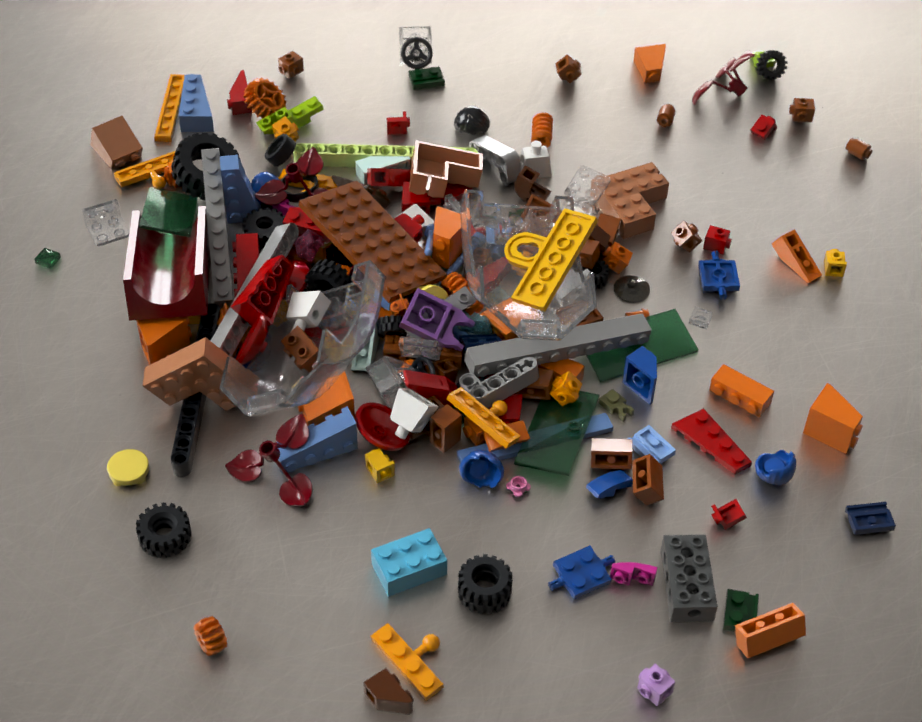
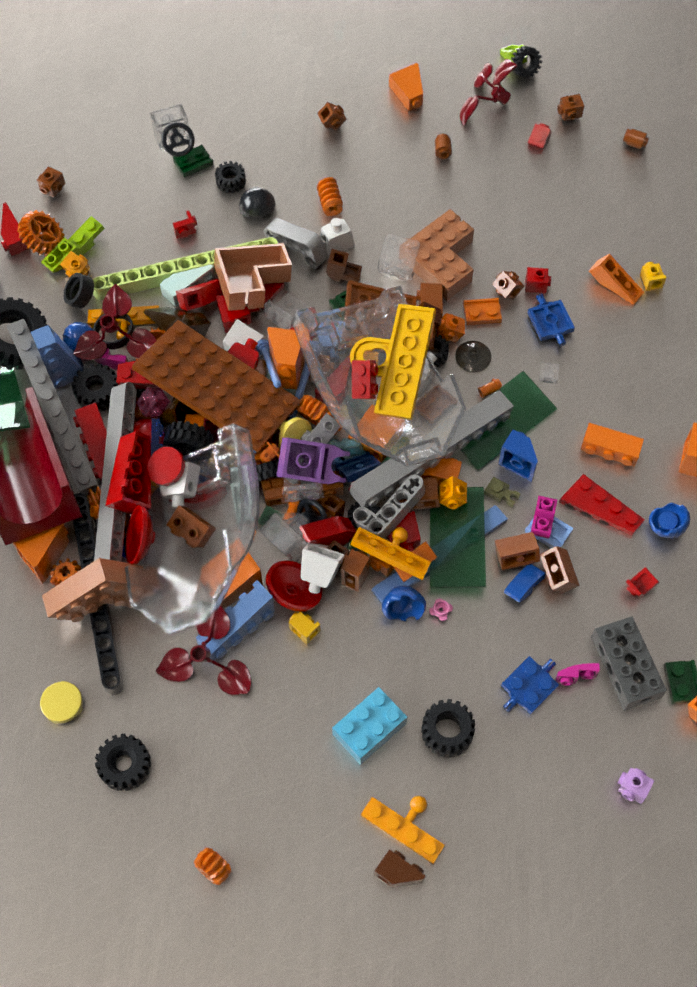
camera: 15 degrees left, 15 degrees up
none -> red tile [147,447,185,486]
none -> clear blue plate [151,419,163,456]
none -> black tyre [215,161,246,193]
none -> red bracket [352,360,378,399]
none -> orange plate [463,298,502,326]
none -> dark pink slope [531,495,558,538]

